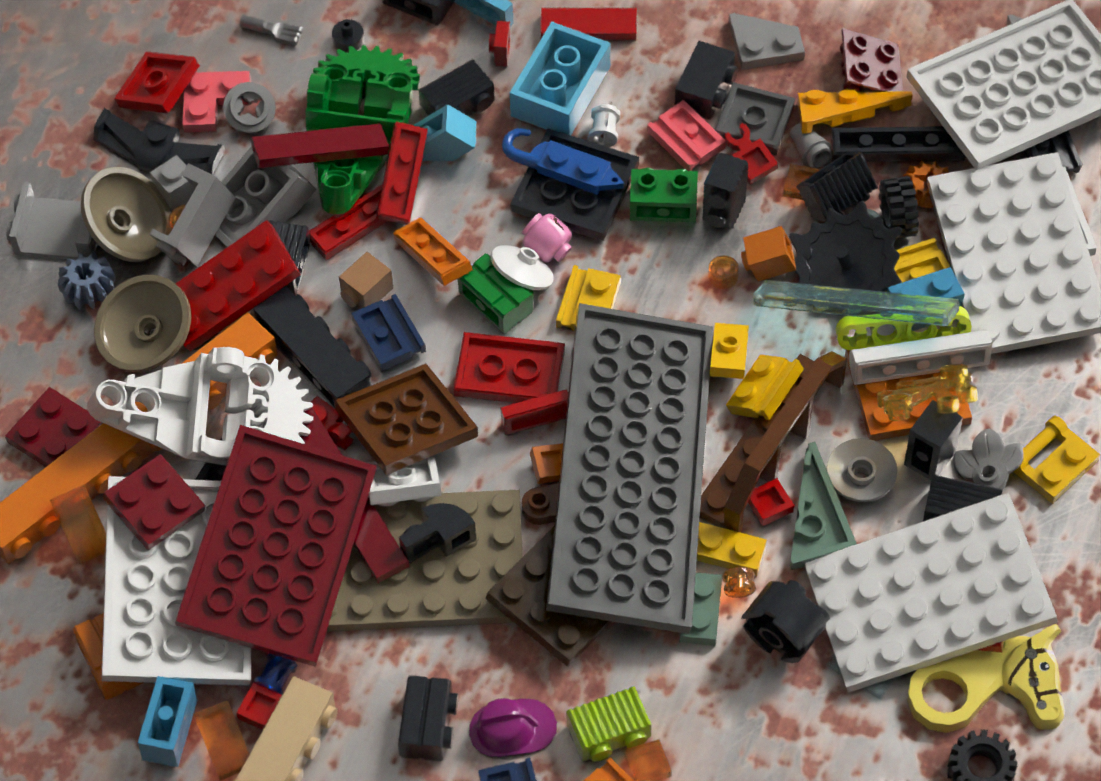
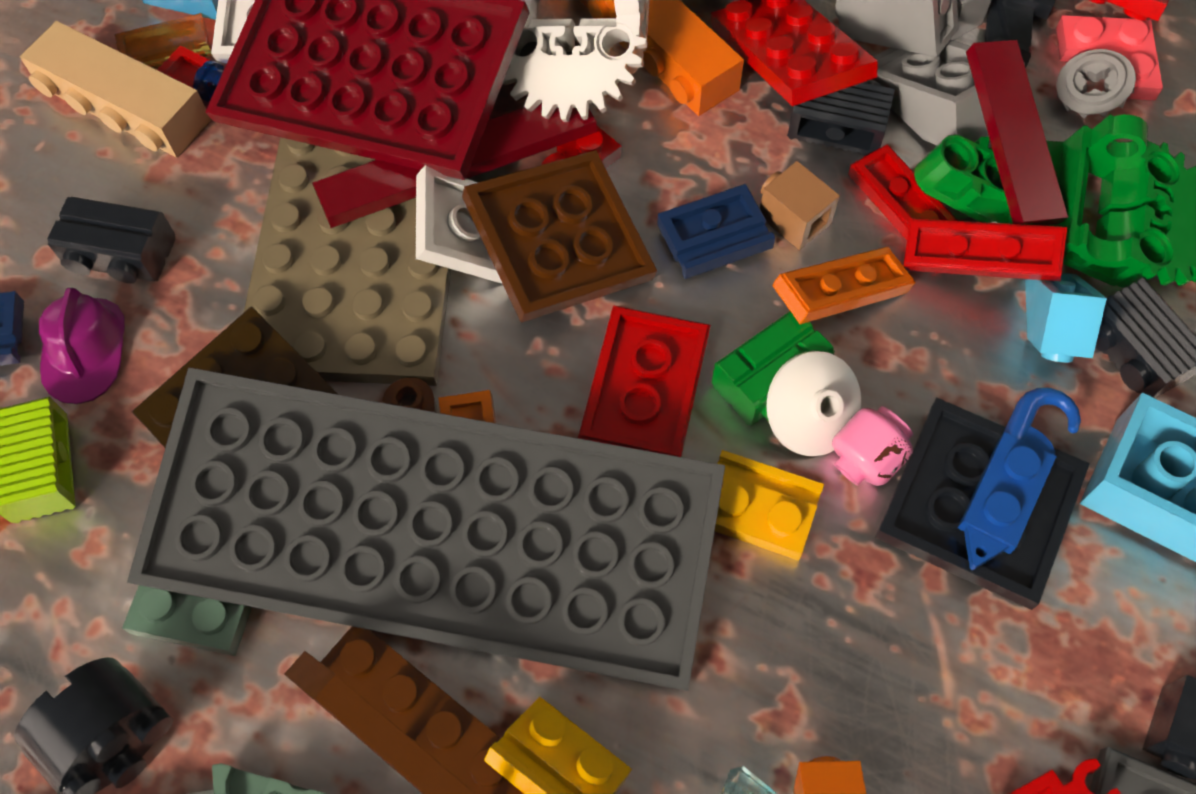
camera: 95 degrees right, 5 degrees up
black brick [253,286,372,409] -> none
black brick [399,503,477,564] -> none
red tile [500,389,568,435] -> none
white bush [588,104,620,147] -> none
green brick [630,168,698,223] -> none
coral plate [647,100,726,171] -> none
yellow plate [697,522,767,576] -> none
black brick [702,153,748,230] -> none
clear orange bush [708,255,739,289] -> none
yellow plate [710,323,749,379] -> none
clear orange bush [722,567,756,598] -> none
red plate [748,478,794,526] -> none

